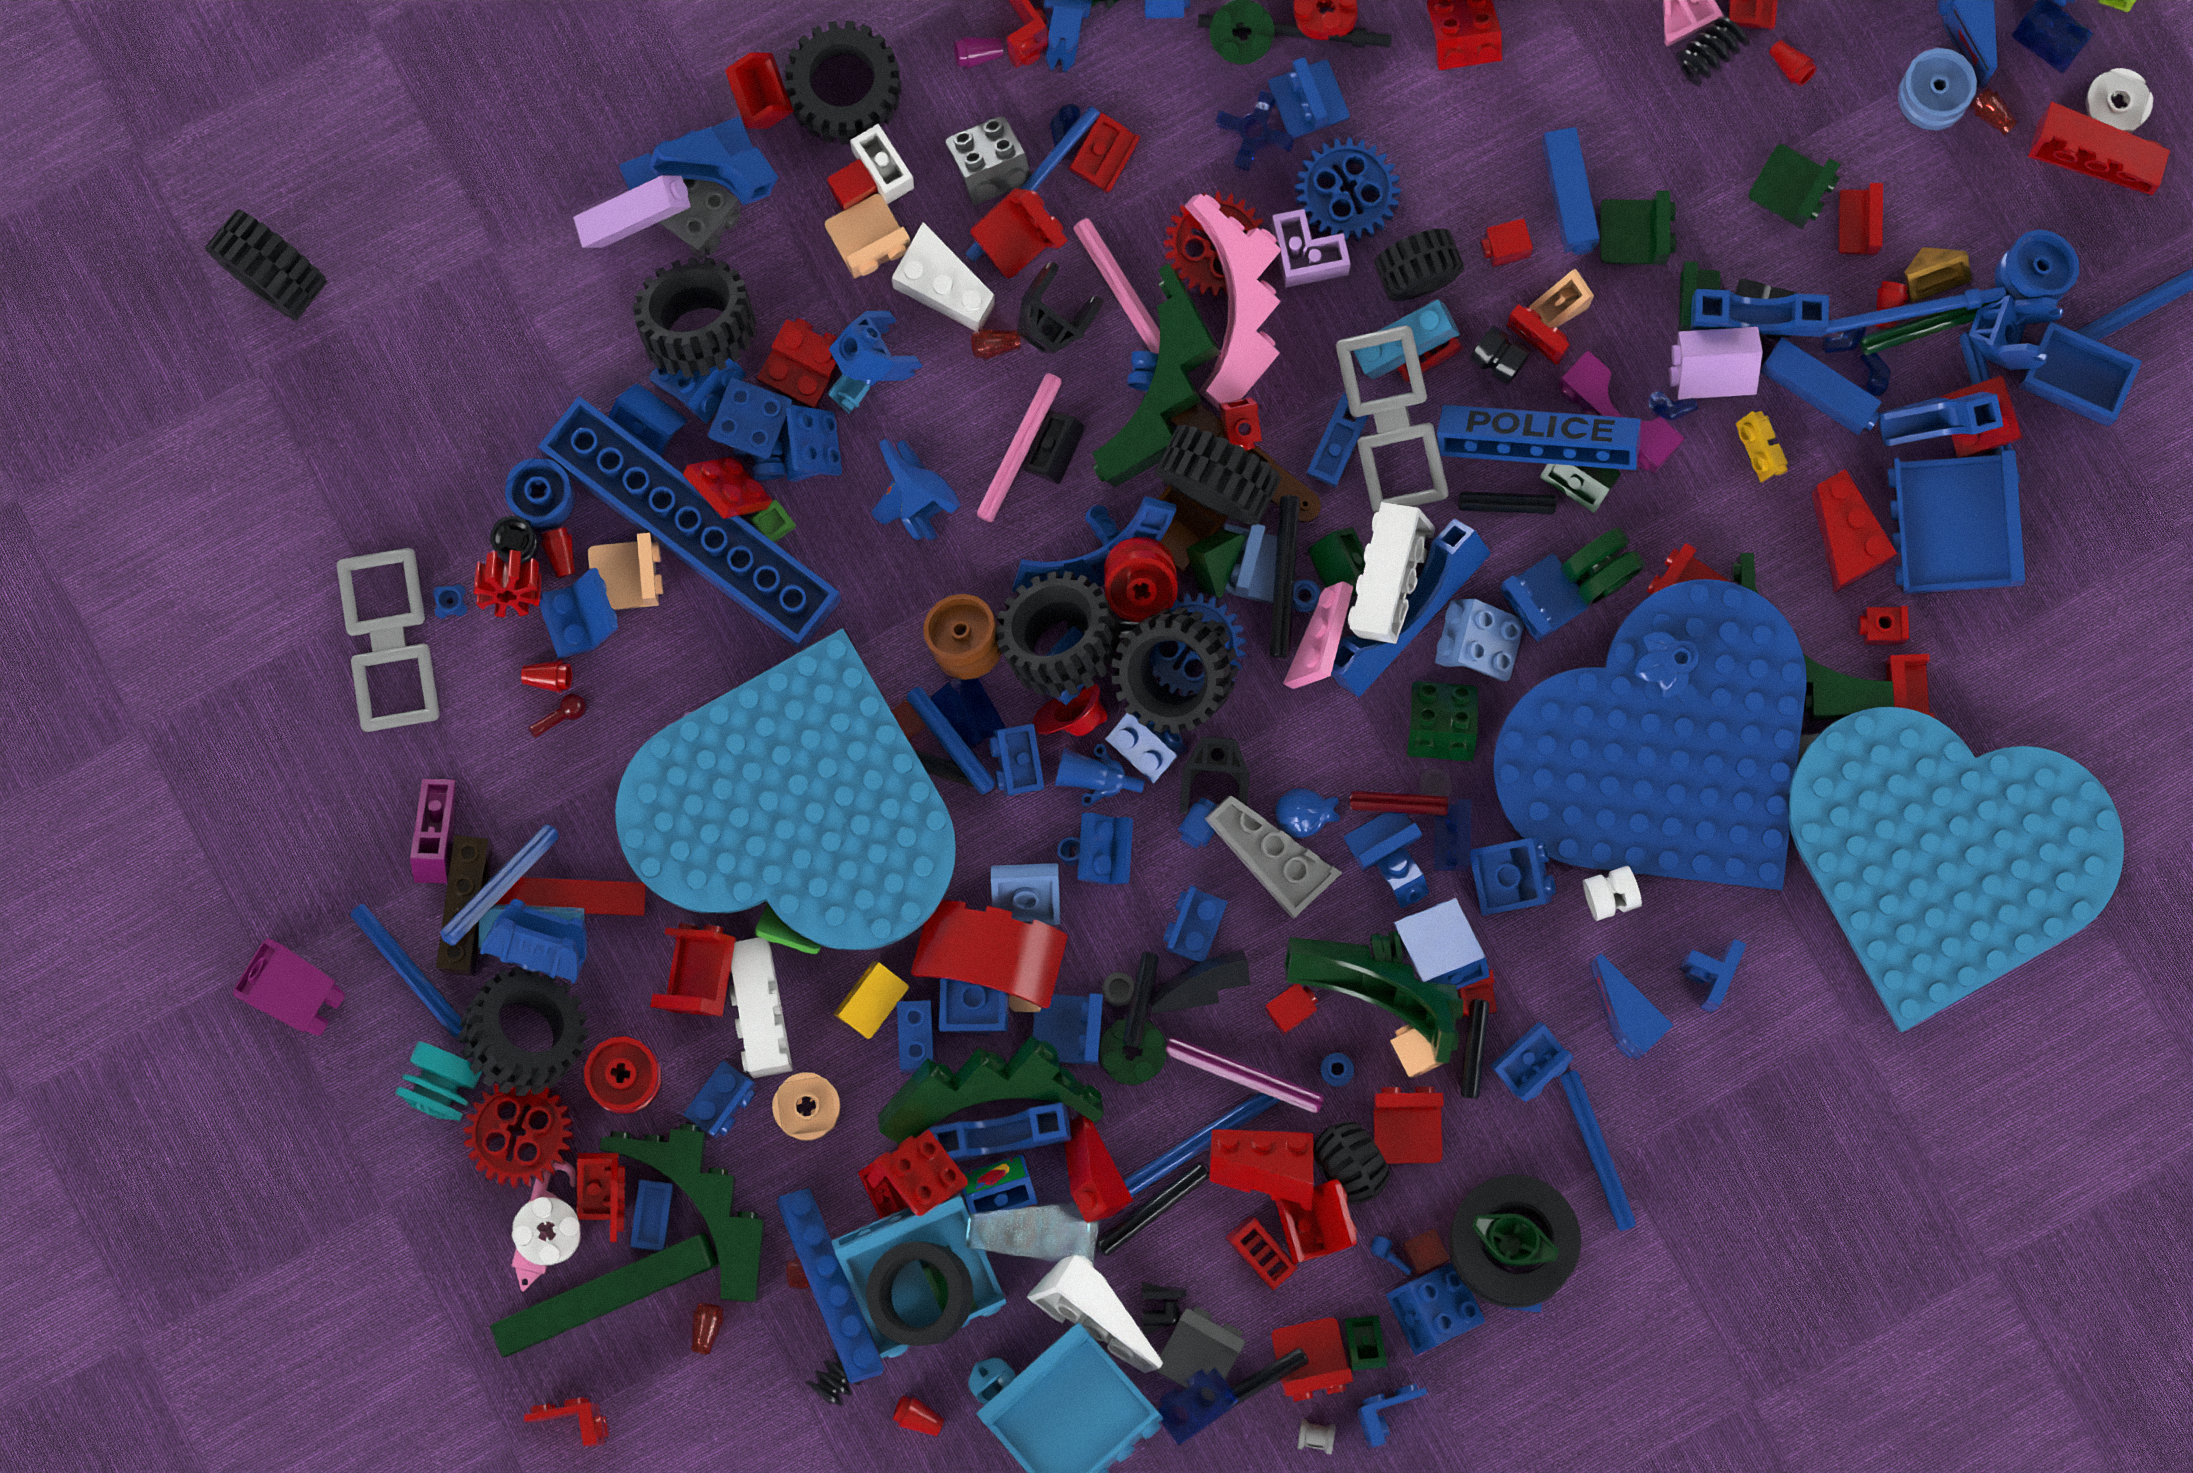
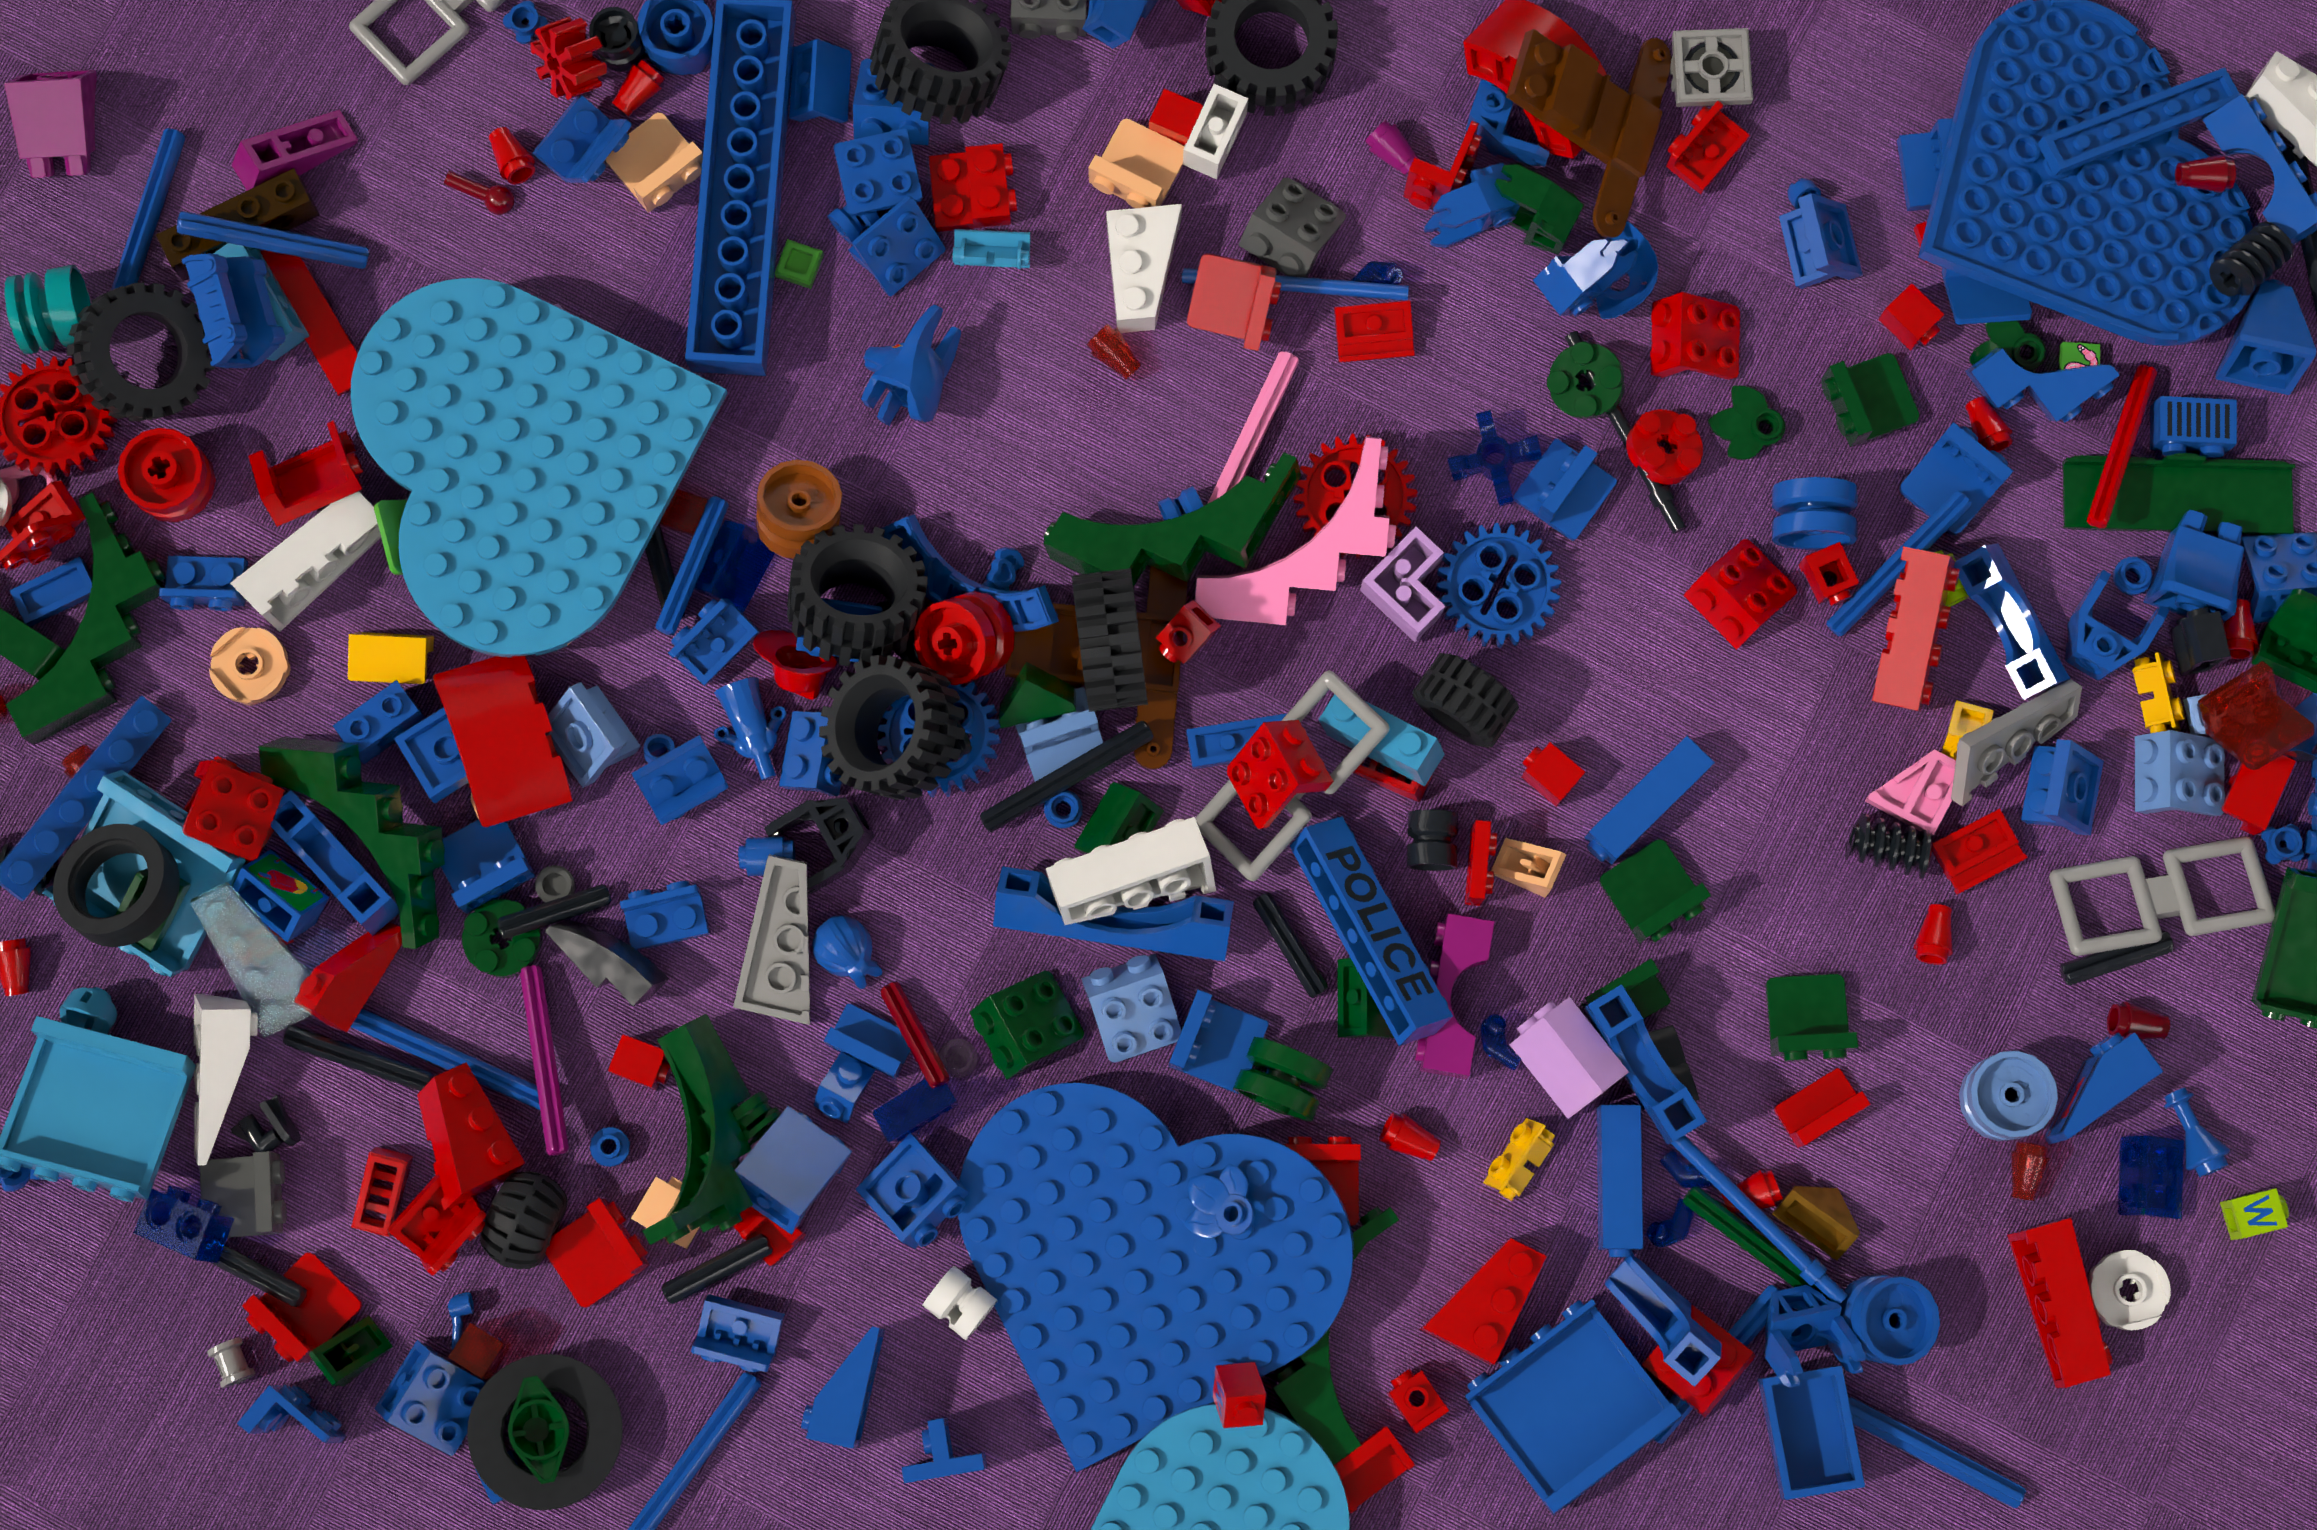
camera: 55 degrees right, 0 degrees up
red plate [682,456,773,519] -> none
blue piece [829,311,923,386] -> none
bright pink axle [977,373,1061,522] -> none
black piece [1017,262,1104,353] -> none
black slope [1023,410,1085,484] -> none
bright pink wing [1283,581,1353,689] -> none
none -> red brick [1213,1362,1266,1429]
none -> red bracket [1227,720,1334,829]
none -> red cone [1379,1113,1441,1162]

